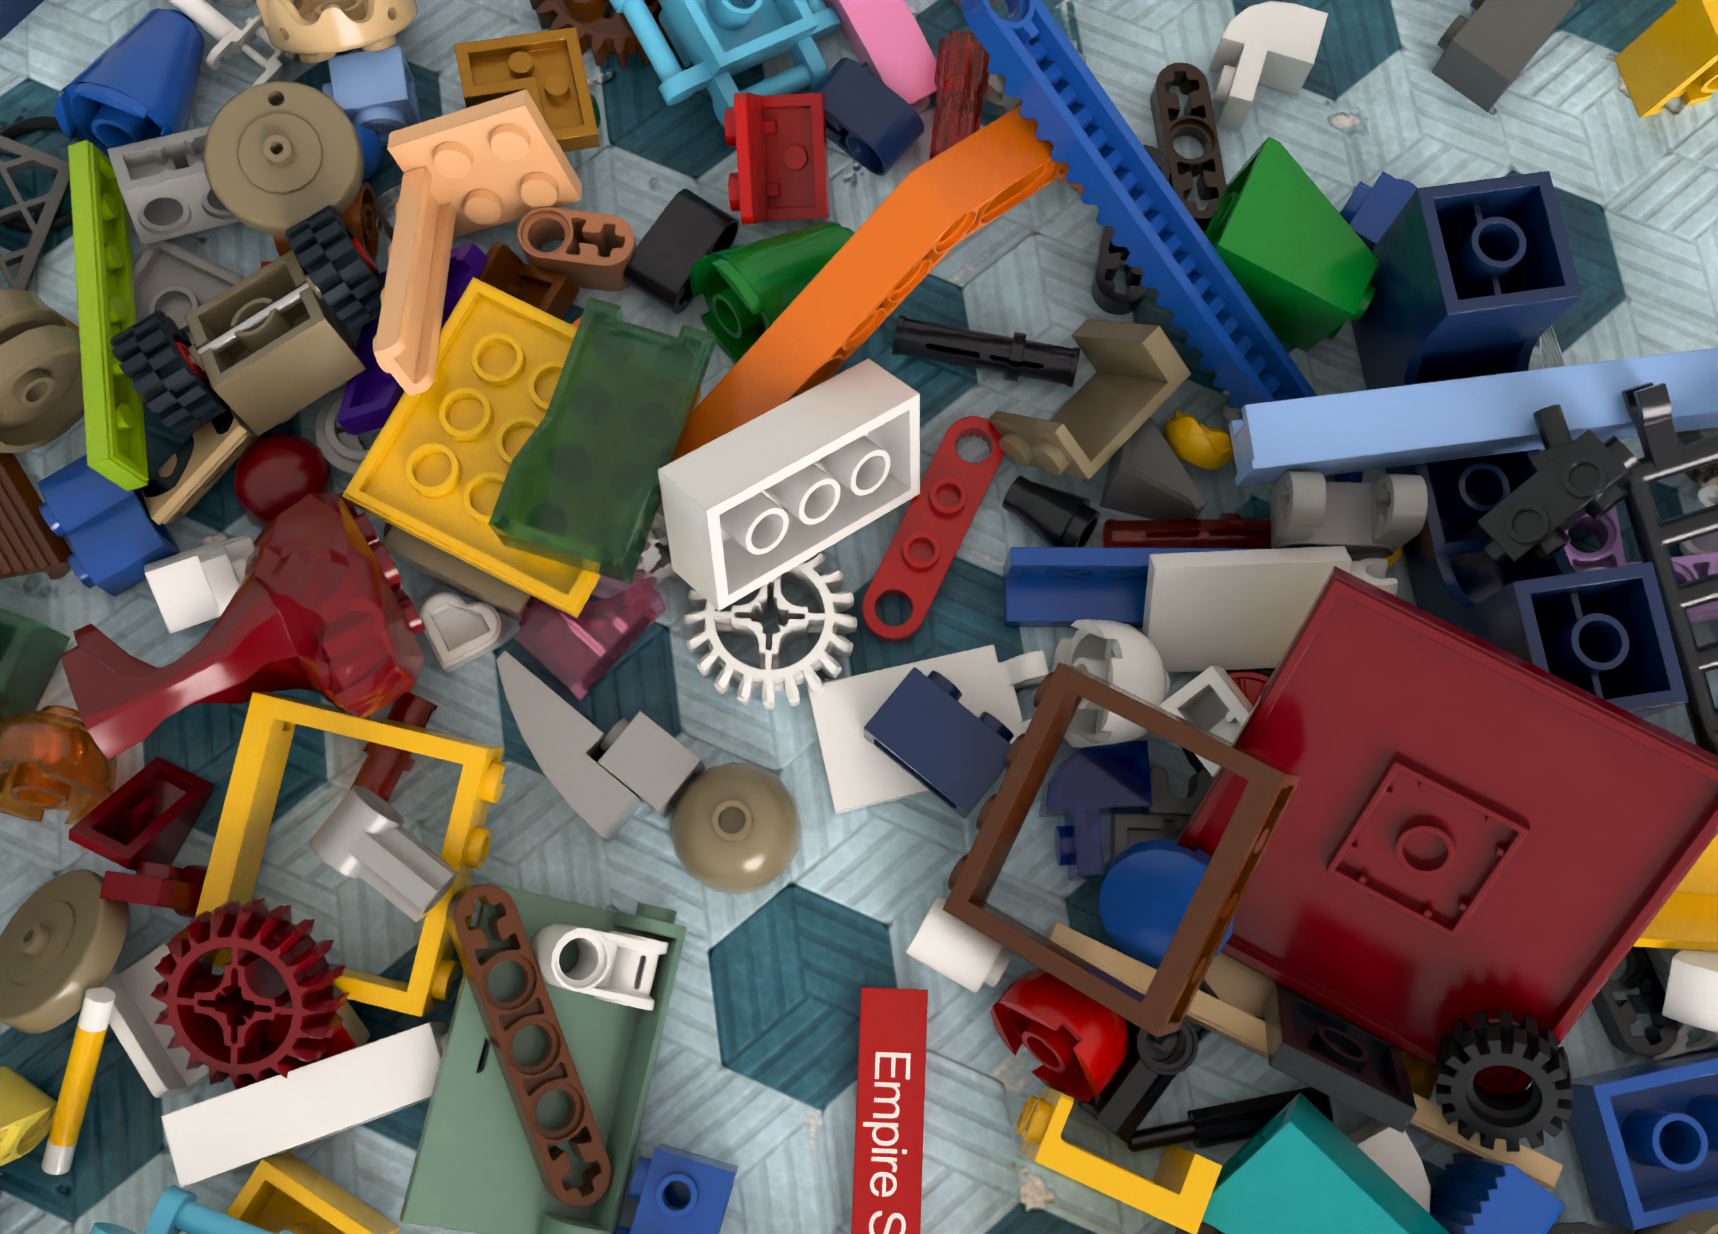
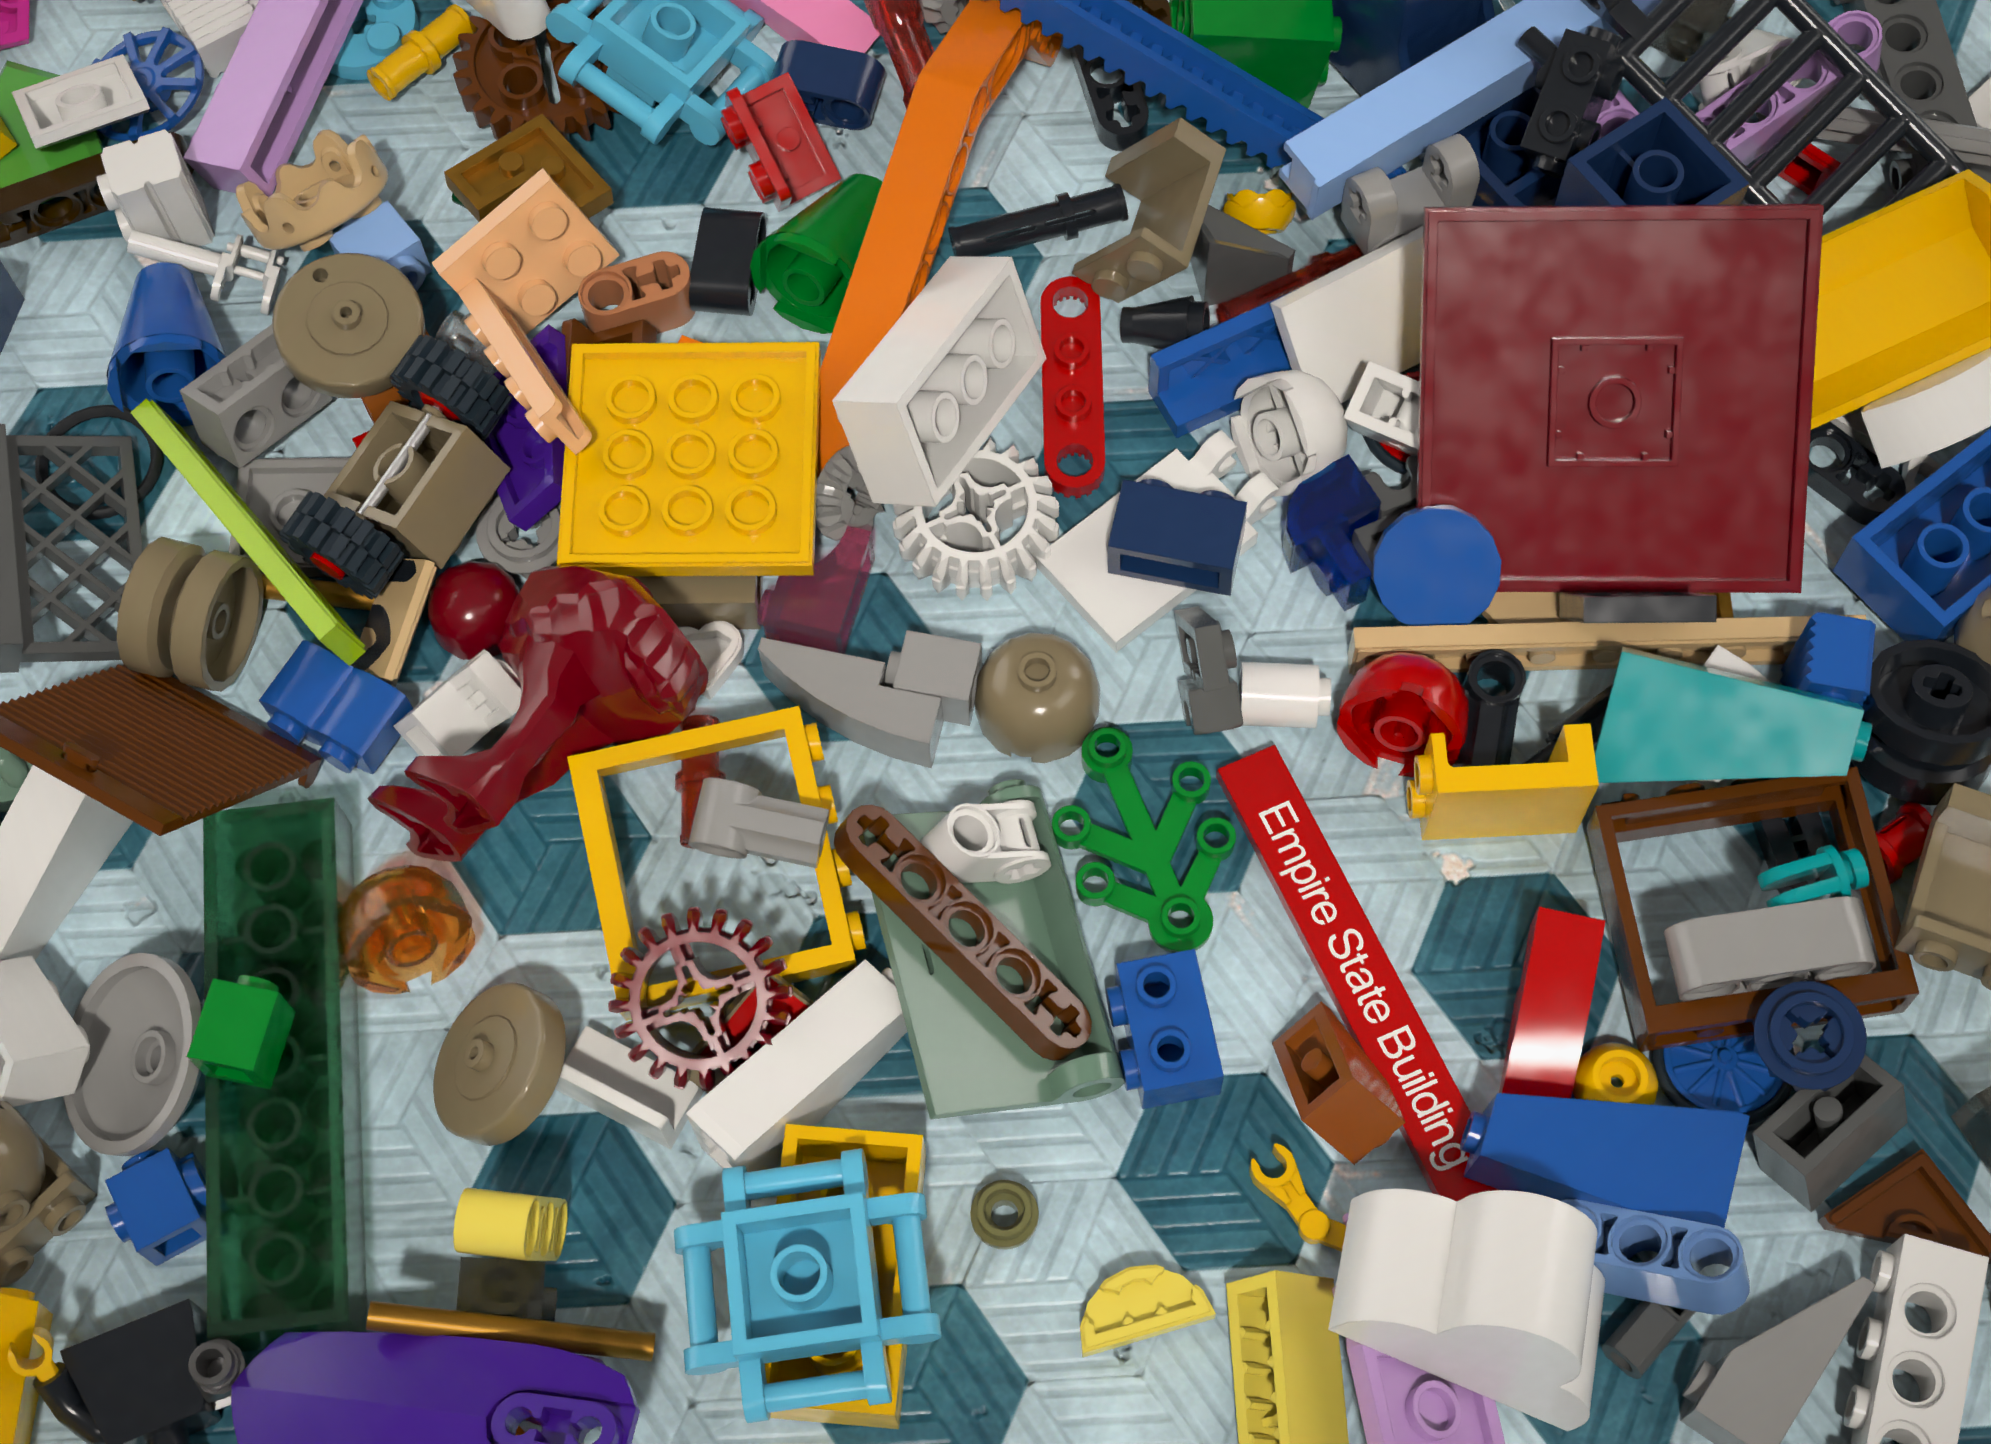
camera: 20 degrees left, 10 degrees down
yellow bar [41,986,116,1175] -> none
dark red slope [68,756,213,871] -> none
dark red plate [99,861,208,919] -> none
clear green piece [488,297,716,584] -> none
reddish brown window [943,662,1301,1038] -> none
black tyre [1436,1010,1573,1152] -> none
none -> green plant [1052,727,1236,953]
none -> dark grey plate [1174,606,1243,735]

